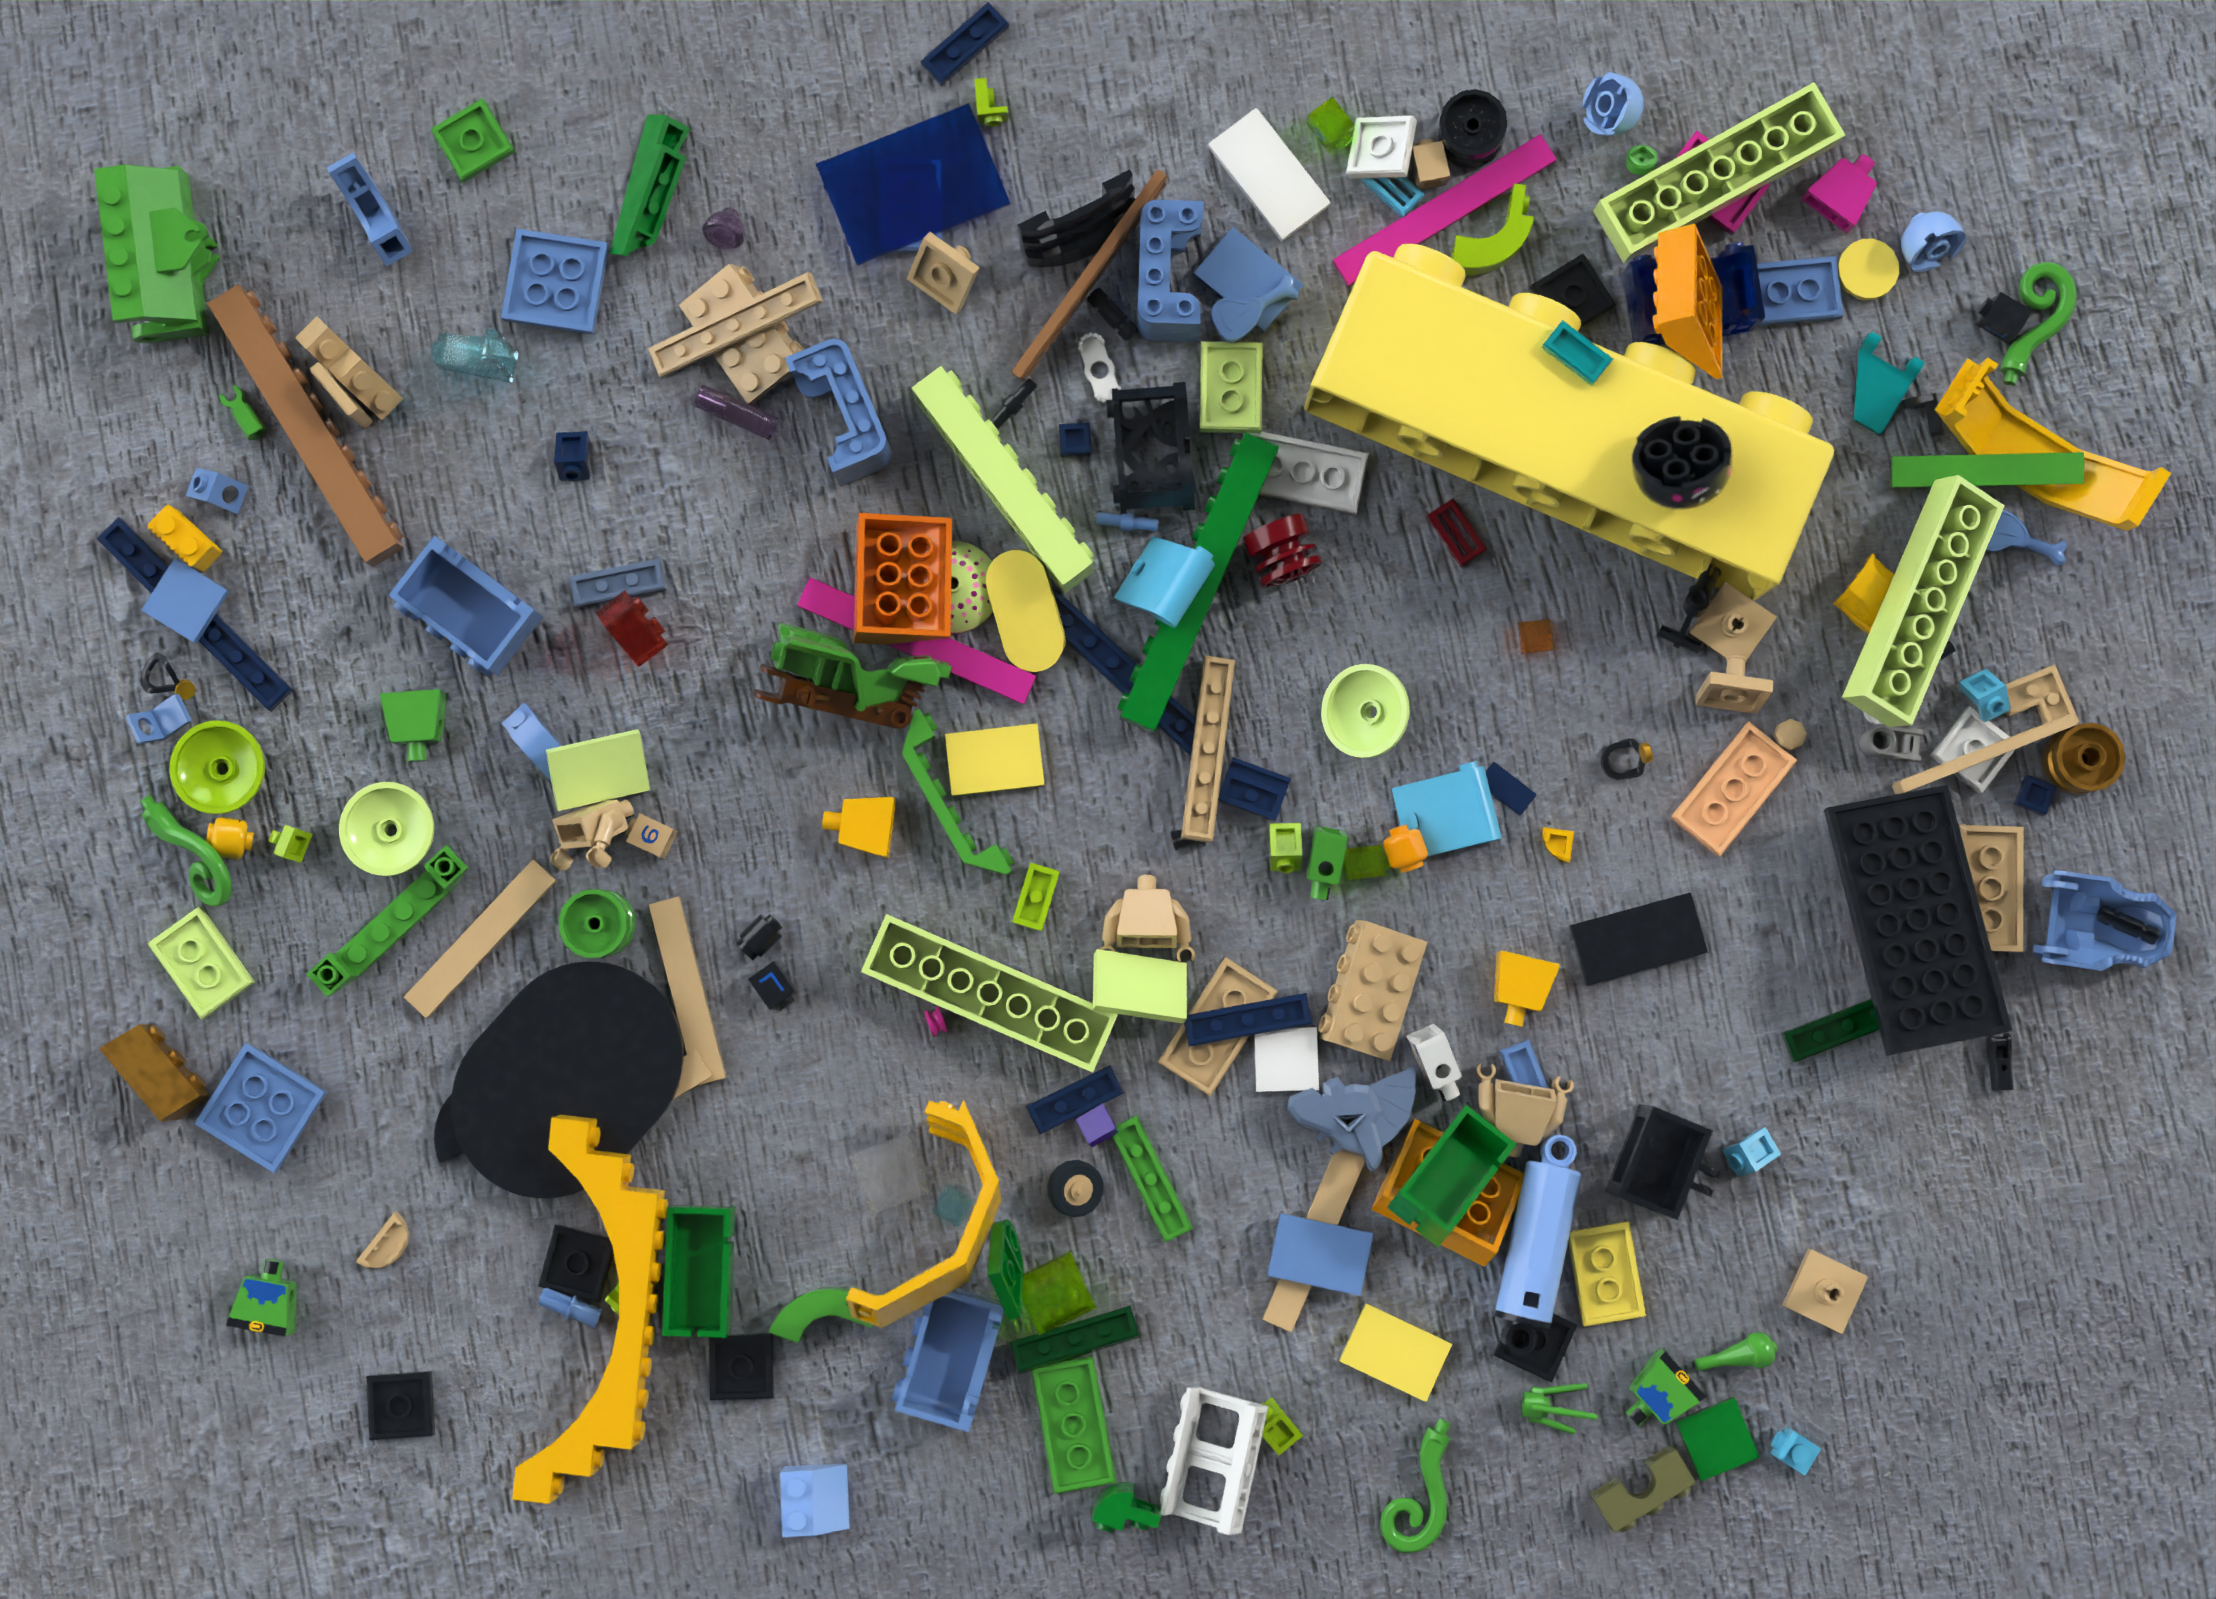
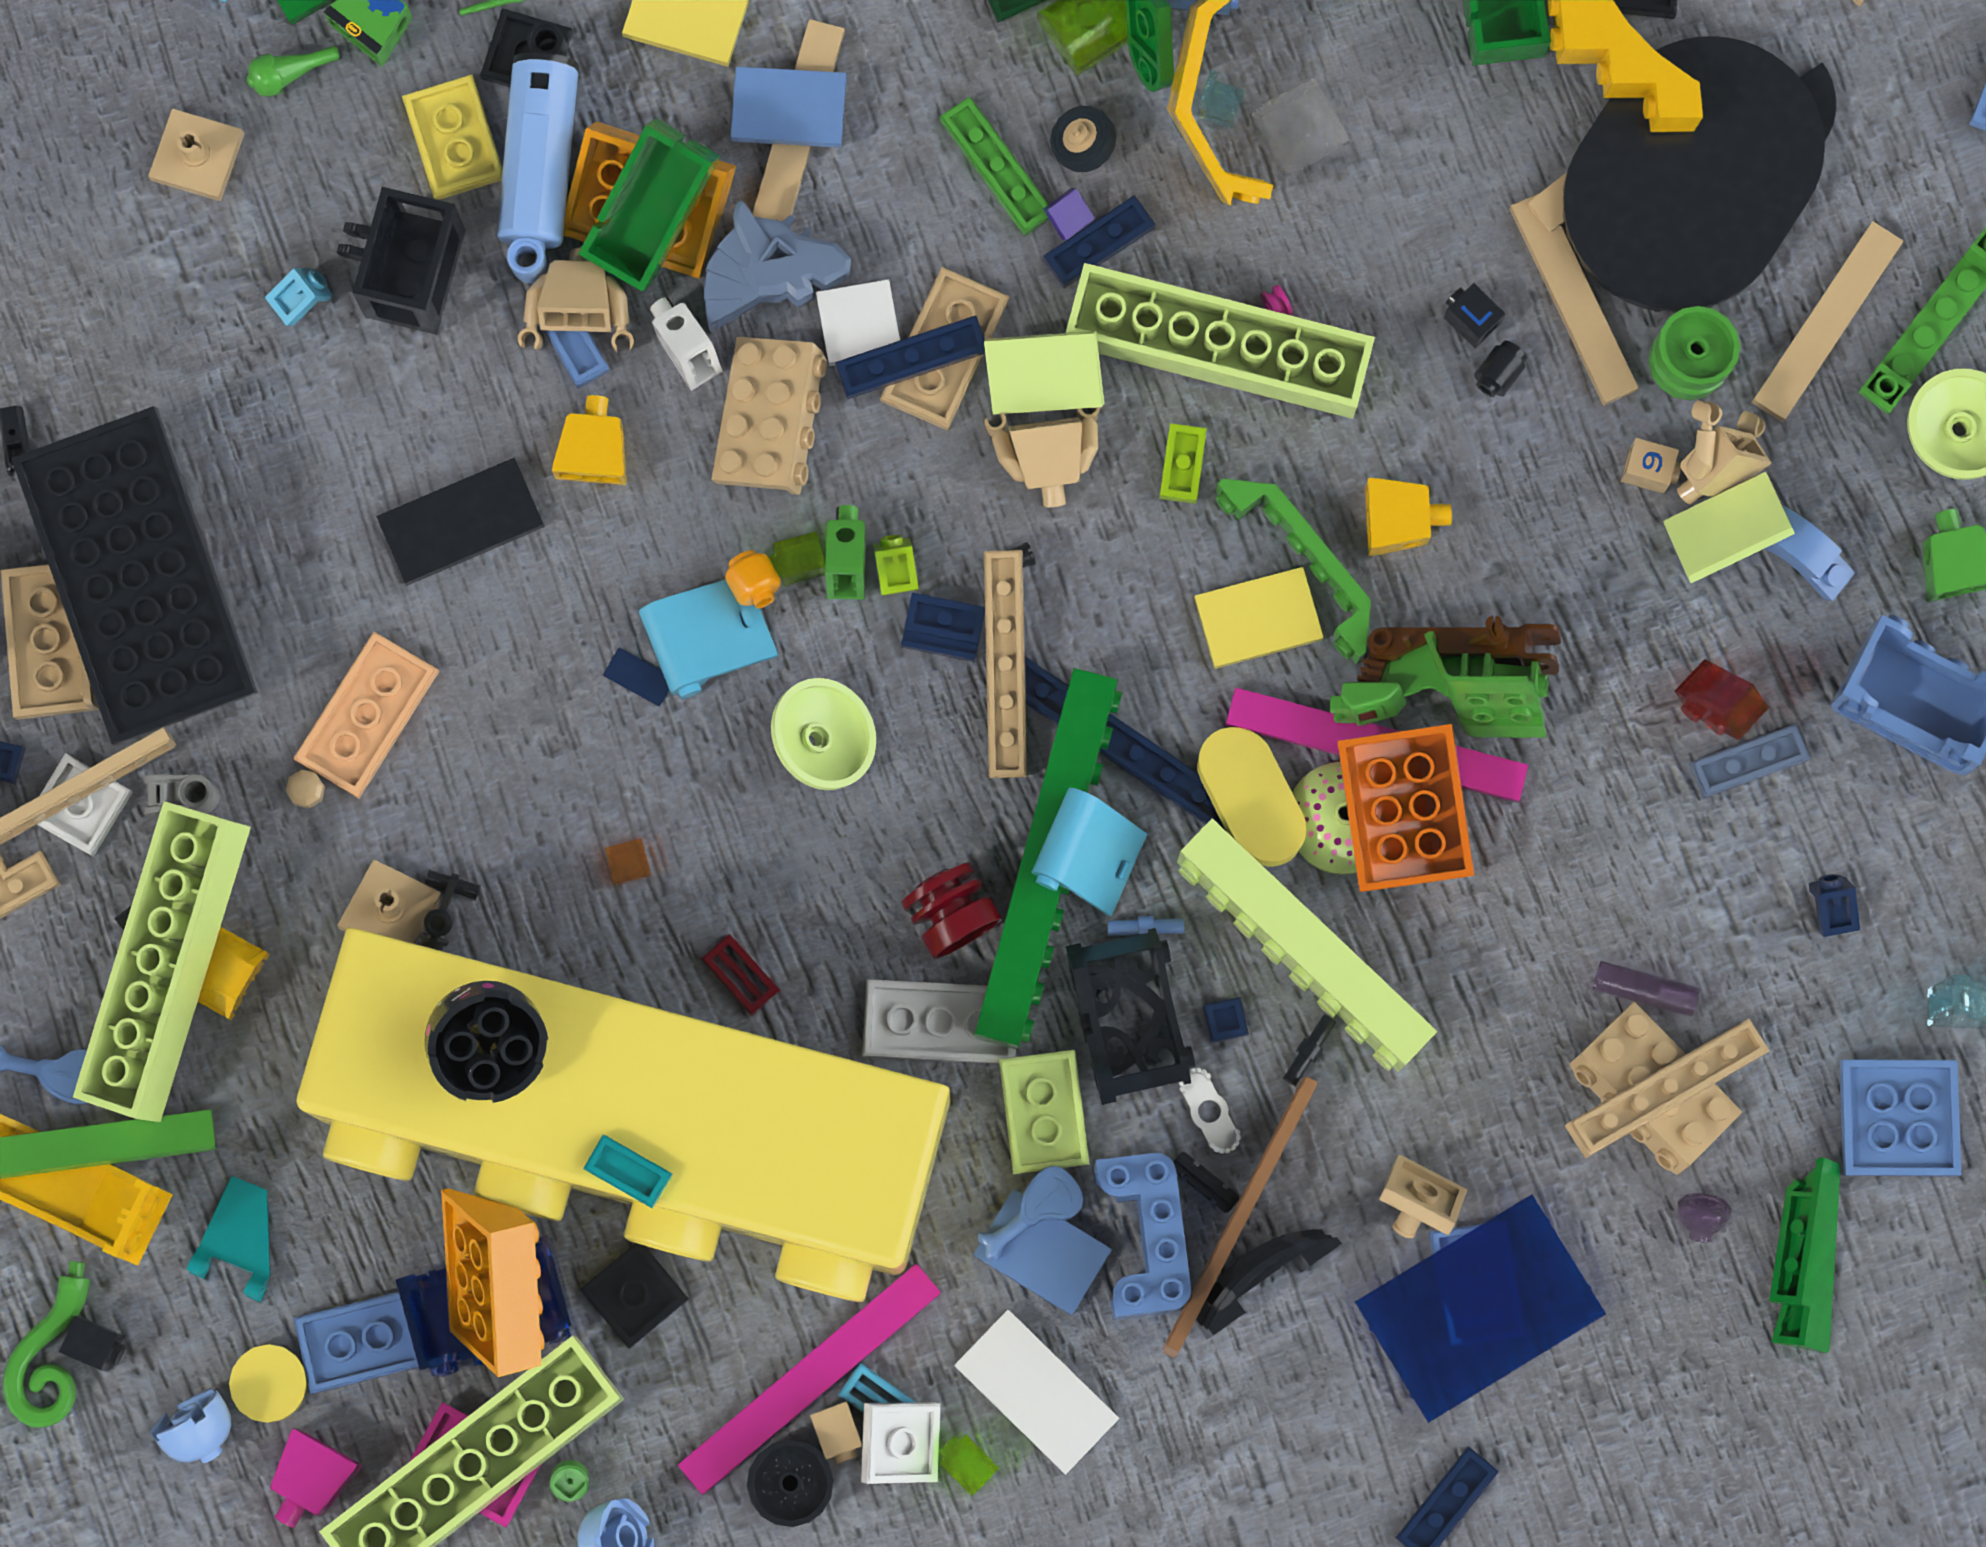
camera: 170 degrees right, 5 degrees down
medium blue windscreen [785,339,892,487] -> none
lime bracket [974,78,1009,127] -> none
lime arch [1451,183,1534,276] -> none
yellow tile [1541,827,1574,863] -> none
black piece [1601,738,1653,780] -> none
tan tile [1695,654,1773,714] -> none
dark green tile [1781,998,1879,1062] -> none
black tile [1902,392,1944,437] -> none
medium azure bracket [1959,668,2011,722] -> none

